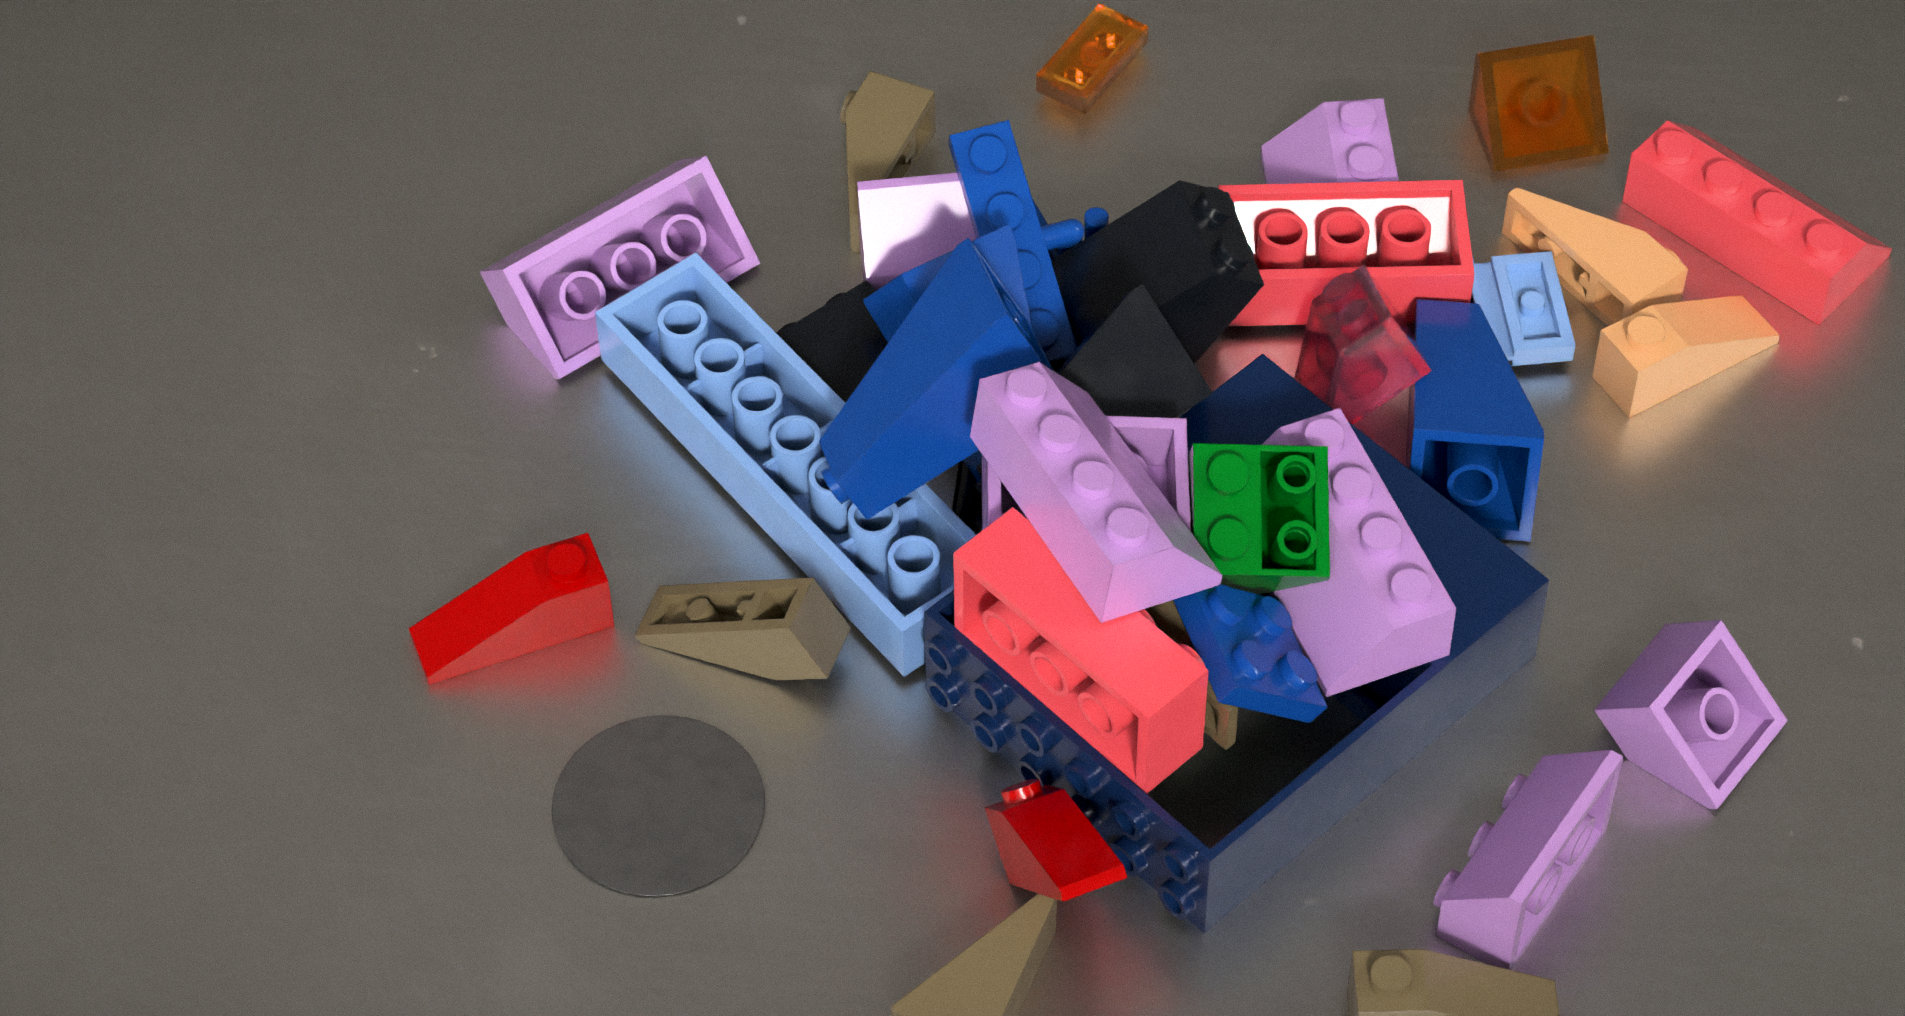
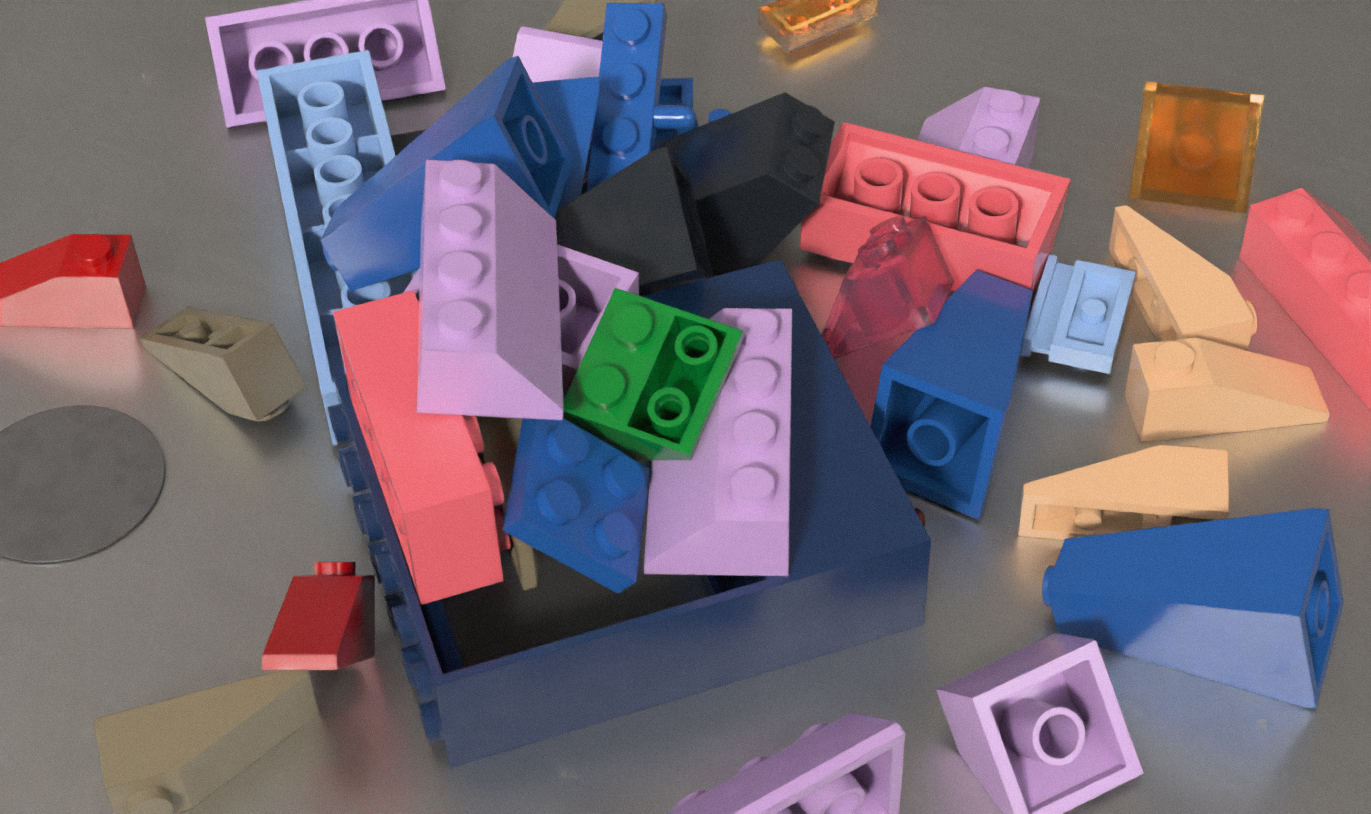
camera: 25 degrees right, 5 degrees down
none -> light nougat slope [1018,445,1229,540]
none -> blue slope [1042,508,1344,709]

